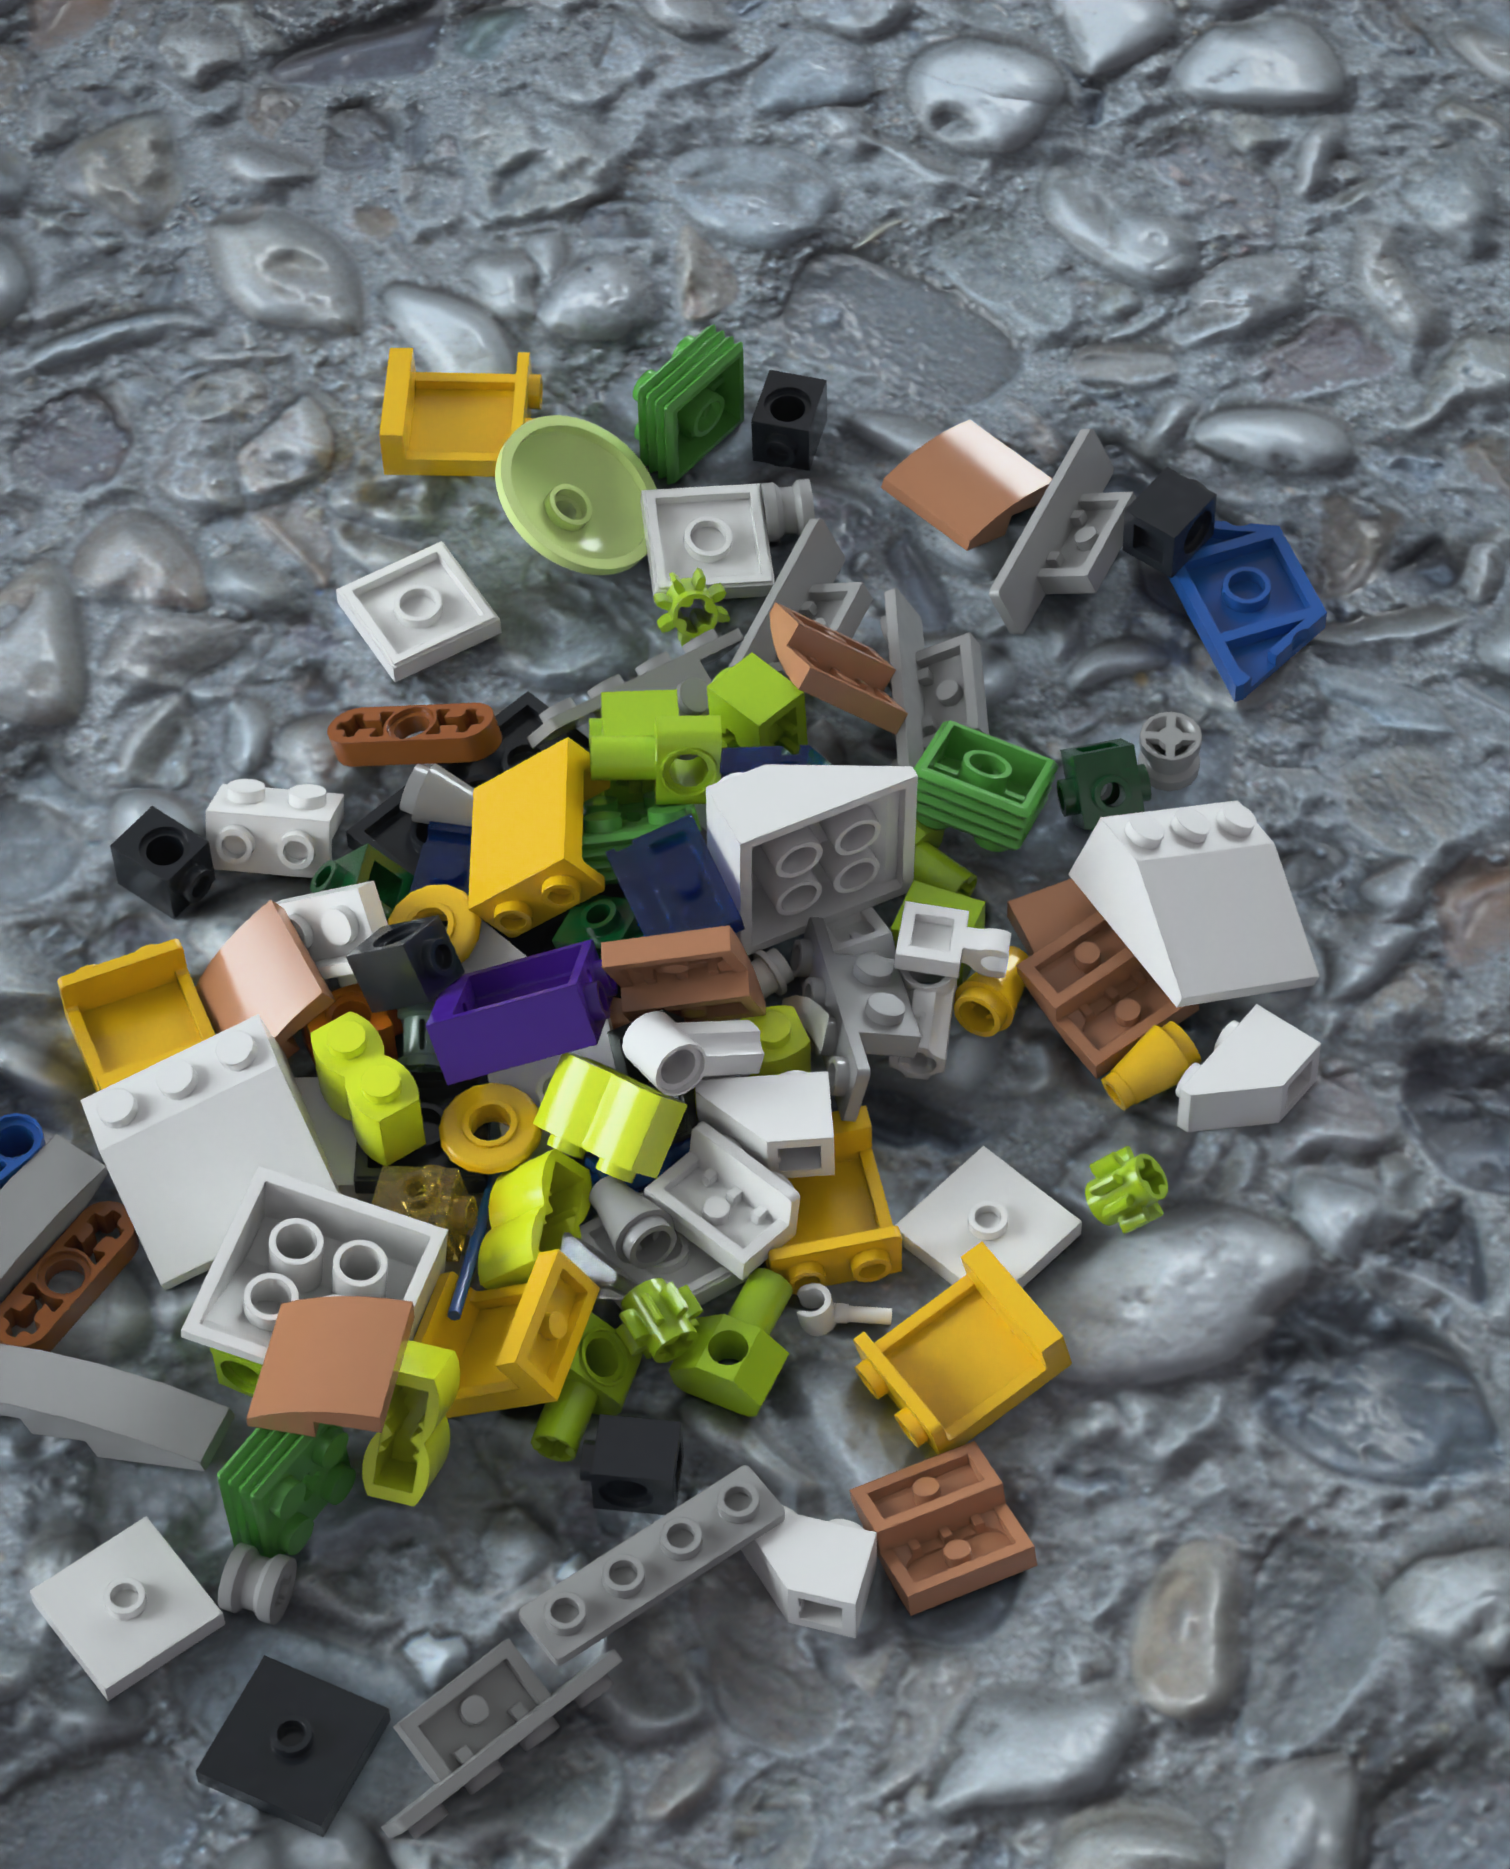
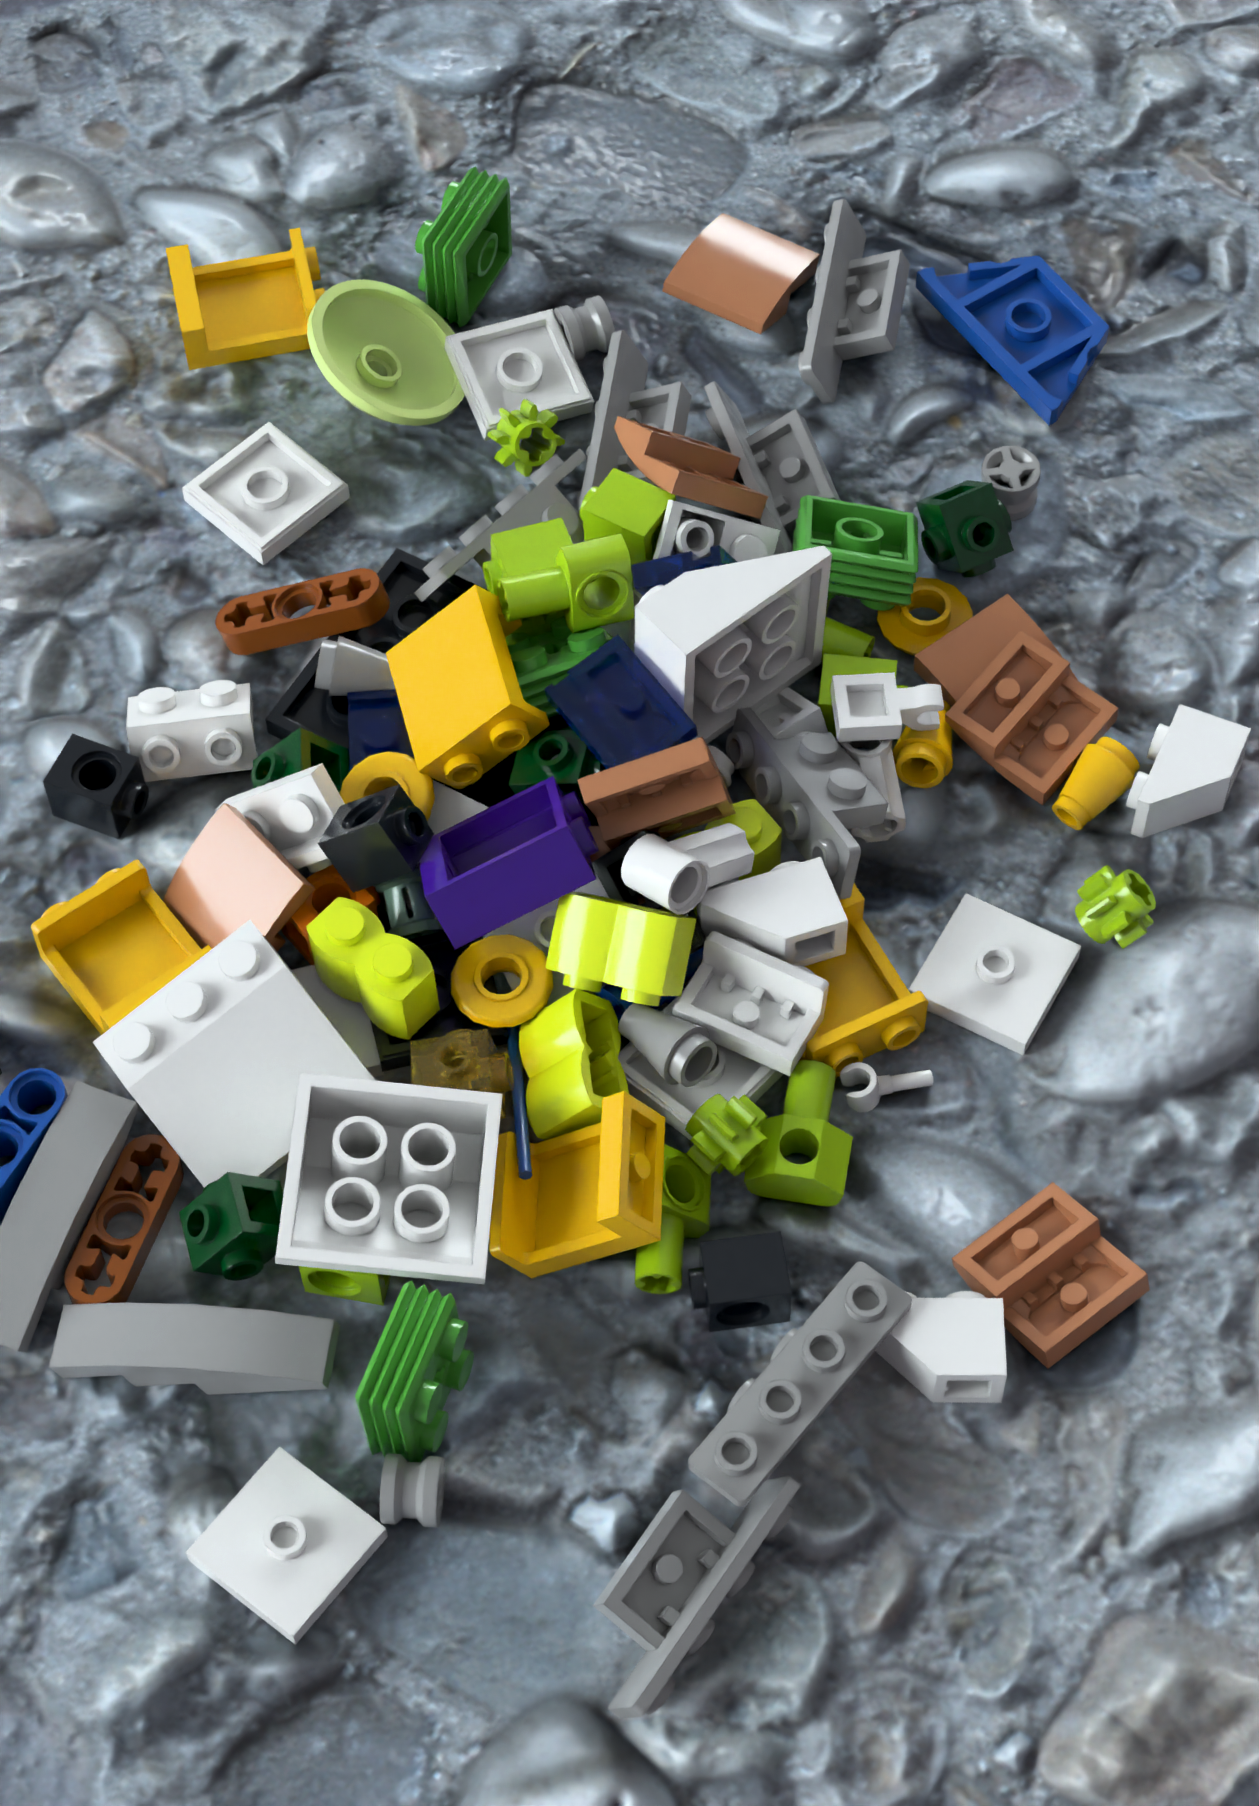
camera: 15 degrees left, 5 degrees up
black plate [195,1655,391,1837] -> none
nougat slope [246,1296,415,1437] -> none
neon yellow brick [362,1340,460,1507] -> none
clear smoke slope [560,1232,639,1300] -> none
black brick [751,370,827,471] -> none
white sticker [782,995,829,1051] -> none
yellow panel [853,1241,1072,1455] -> none
white slope [1068,800,1319,1007] -> none
black brick [1122,467,1217,578] -> none
none -> dark green brick [179,1172,284,1281]
none -> white slope [653,499,780,570]
none -> yellow piece [877,577,973,656]

